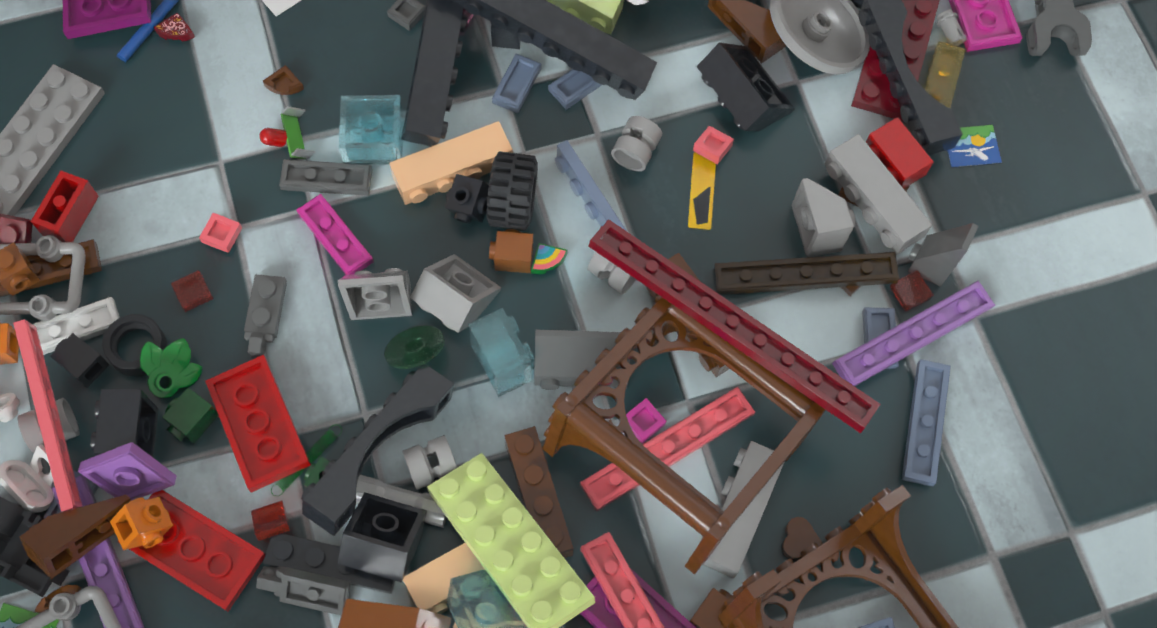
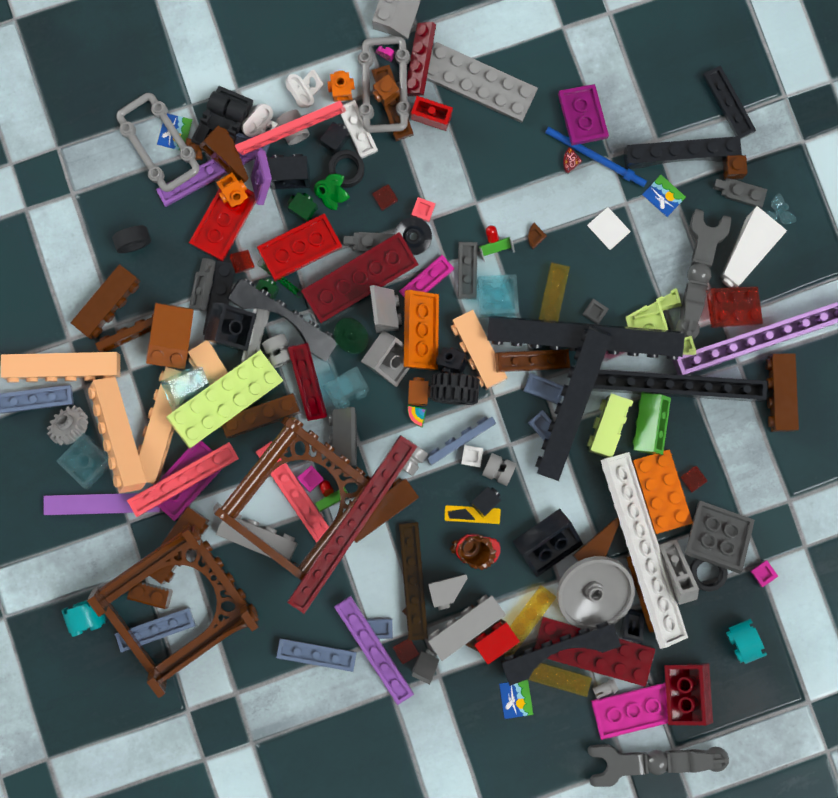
camera: 90 degrees right, 15 degrees up
coral plate [693,126,734,165] -> none
reddish brown tile [782,517,823,560] -> none
none -> dark red plate [288,342,327,421]
none -> dark red plate [301,232,419,323]
none -> bright green piece [315,480,352,517]
none -> black dish [394,217,432,255]
none -> orange plate [404,290,439,370]
none -> reddish brown hair [450,534,500,570]
none -> white plate [461,445,483,468]
none -> black brick [470,487,501,518]
none -> reddish brown tile [495,349,570,373]
none -> clear yellow plate [503,585,556,656]
none -> clear yellow plate [539,263,570,321]

